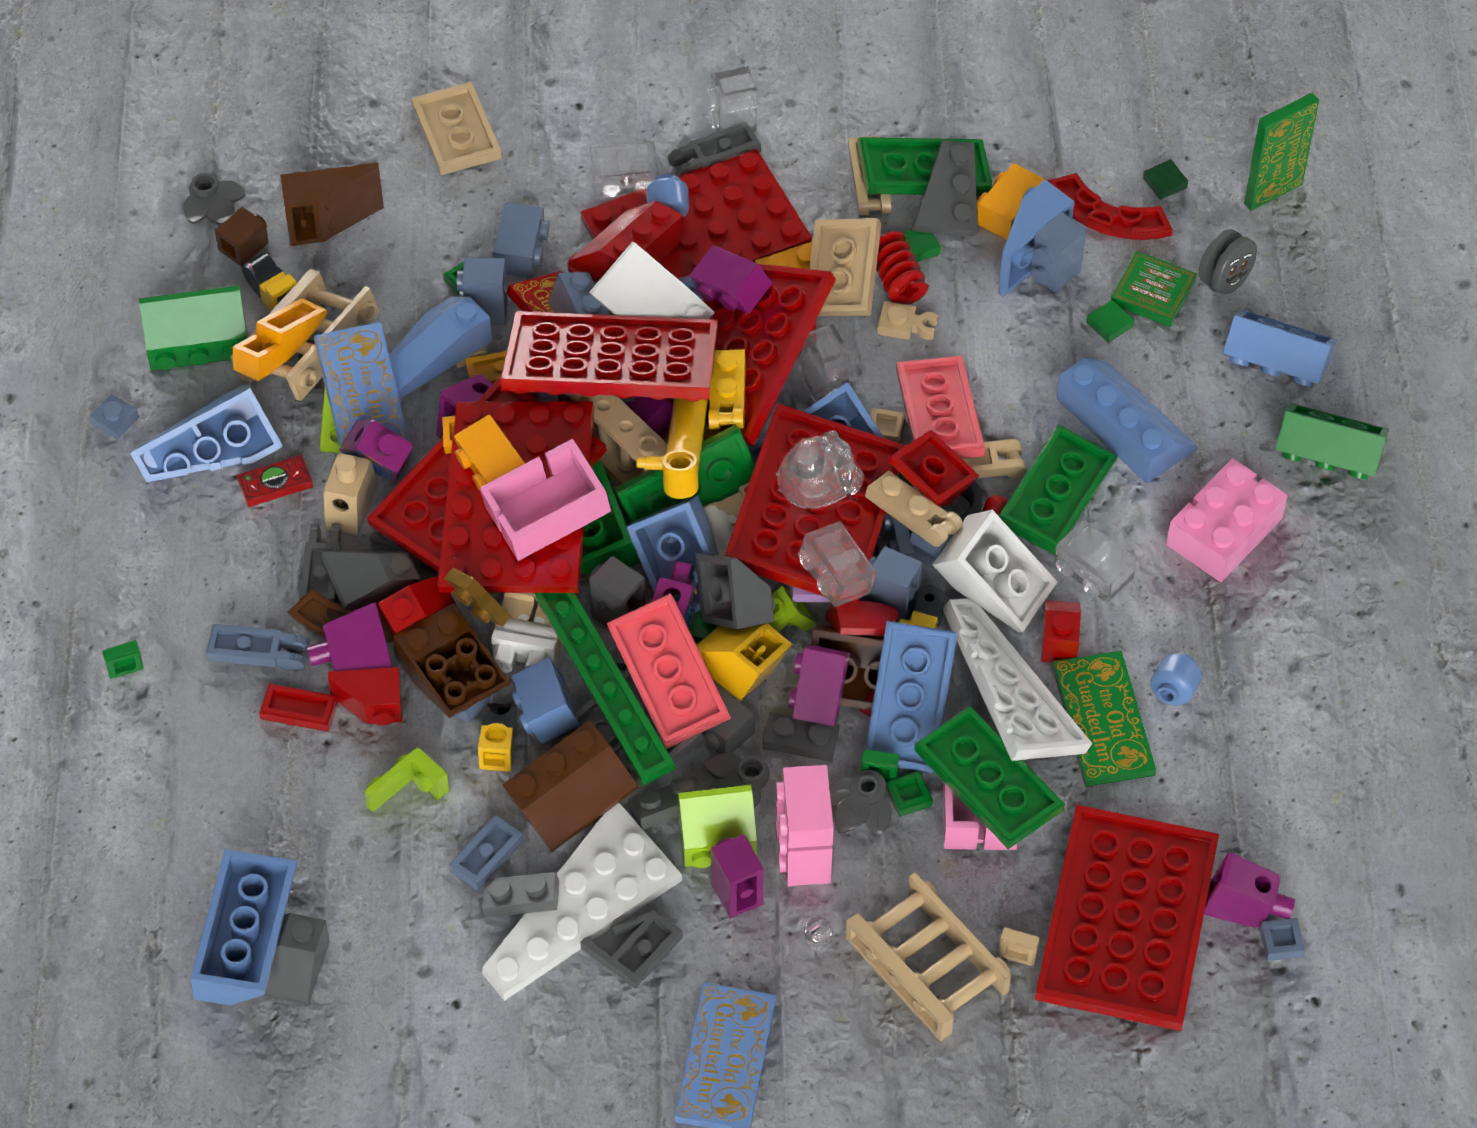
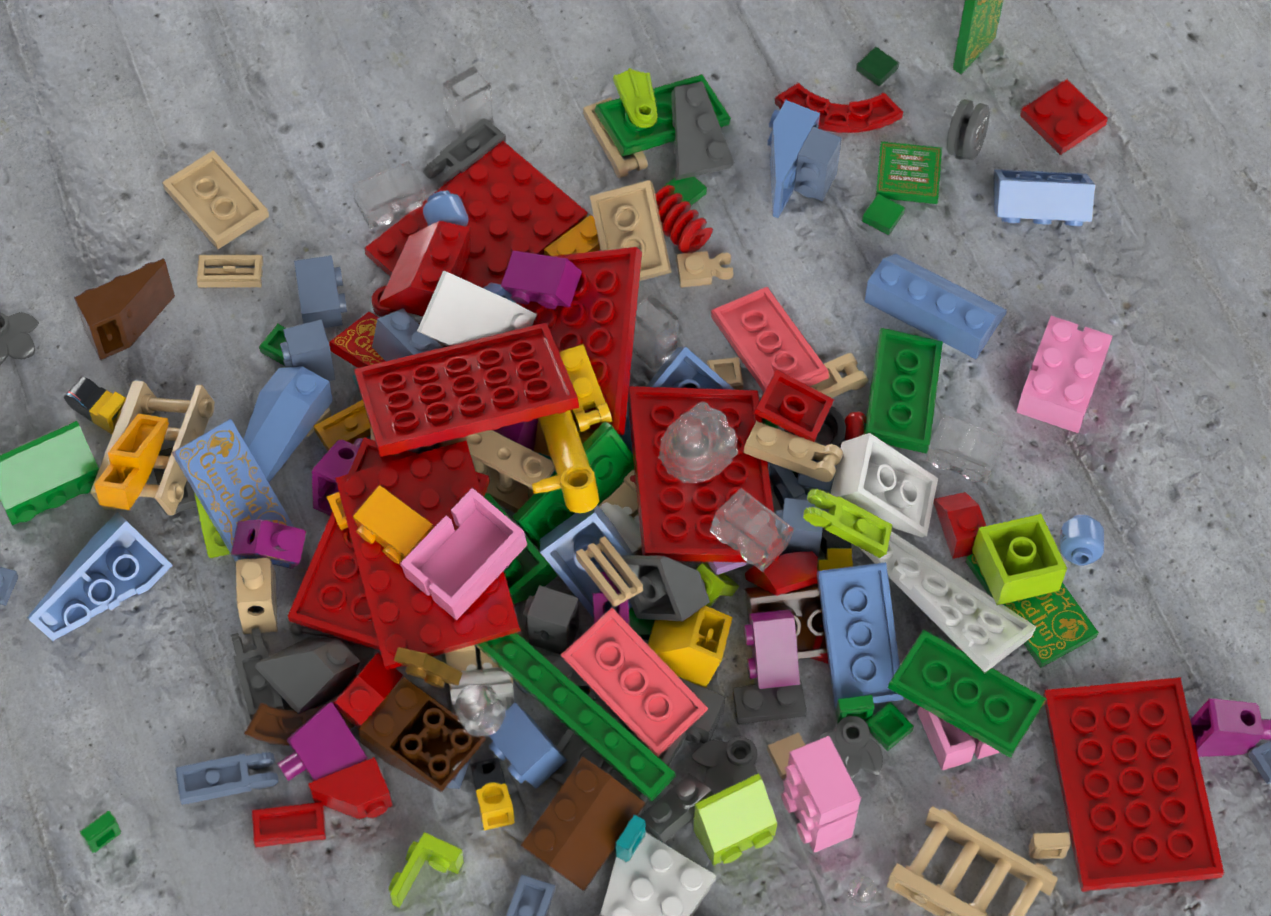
camera: 20 degrees left, 5 degrees up
reddish brown brick [215,207,269,267] -> none
red tile [237,455,313,508] -> none
magenta brick [711,834,764,919] -> none
light orange brick [977,162,1046,240] -> none
slope [1275,403,1389,480] -> none
none -> tan tile [197,255,263,288]
none -> clear head [454,684,506,737]
none -> tan tile [576,536,643,607]
none -> lime piece [613,68,658,128]
none -> teal tile [616,815,646,862]
none -> lime hinge [803,489,892,558]
none -> lime brick [972,514,1067,605]
none -> red plate [1020,79,1108,155]

